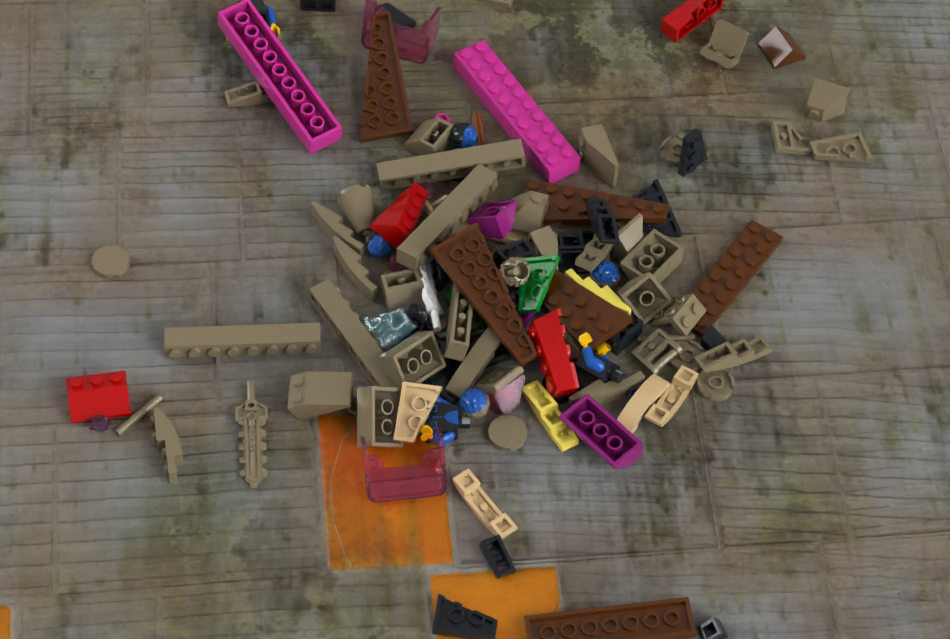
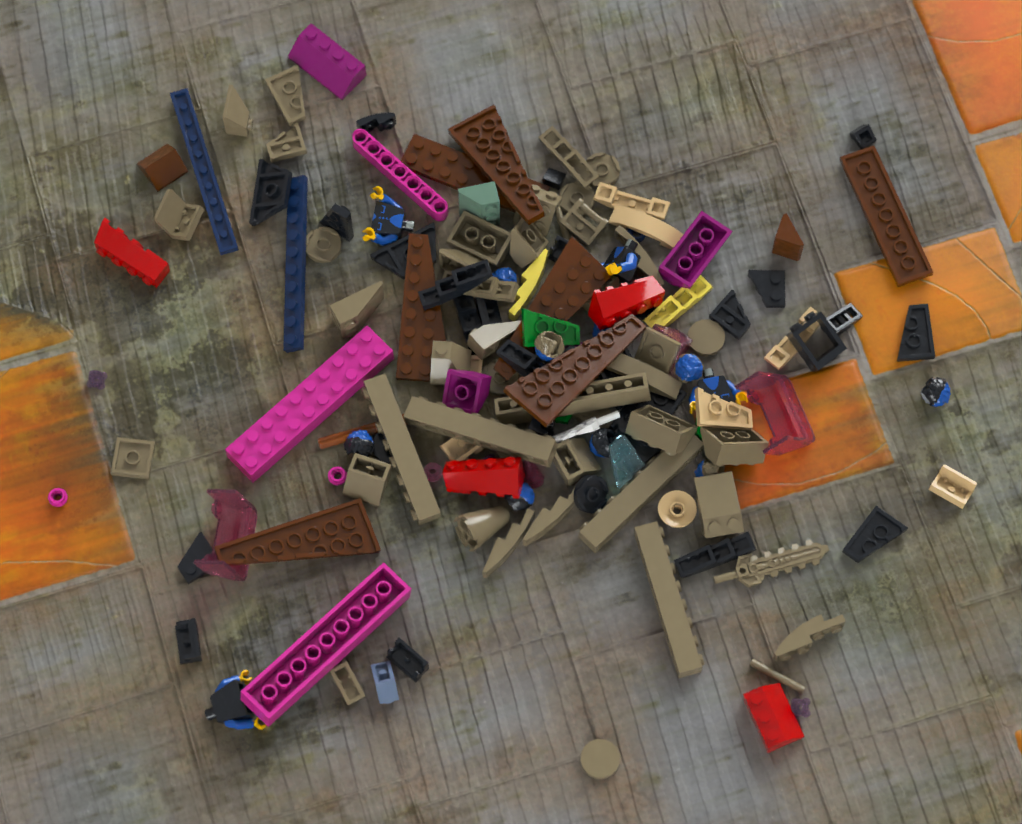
camera: 100 degrees left, 15 degrees up
none -> dark blue plate [170,88,238,255]
none -> black wing [249,159,292,226]
none -> dark blue plate [283,175,308,353]
none -> magenta slope [288,23,366,100]
none -> dark pink beam [352,129,448,221]
none -> black slope [356,113,396,133]
none -> torso [362,186,415,246]
none -> sand blue slope [371,660,399,704]
none -> black hinge [386,638,429,683]
none -> reddish brown wing [448,105,544,225]
none -> sand green slope [458,181,500,226]
none -> black tile [574,474,609,513]
none -> tan dish [658,490,697,528]
none -> black slope [674,531,757,578]
none -> black wing [709,290,751,340]
none -> black wing [748,270,786,308]
none -> reddish brown slope [772,213,804,261]
none -> black window [786,311,847,372]
none -> black wing [842,506,908,563]
none -> black piece [921,377,951,407]
none -> tan bracket [929,464,977,509]

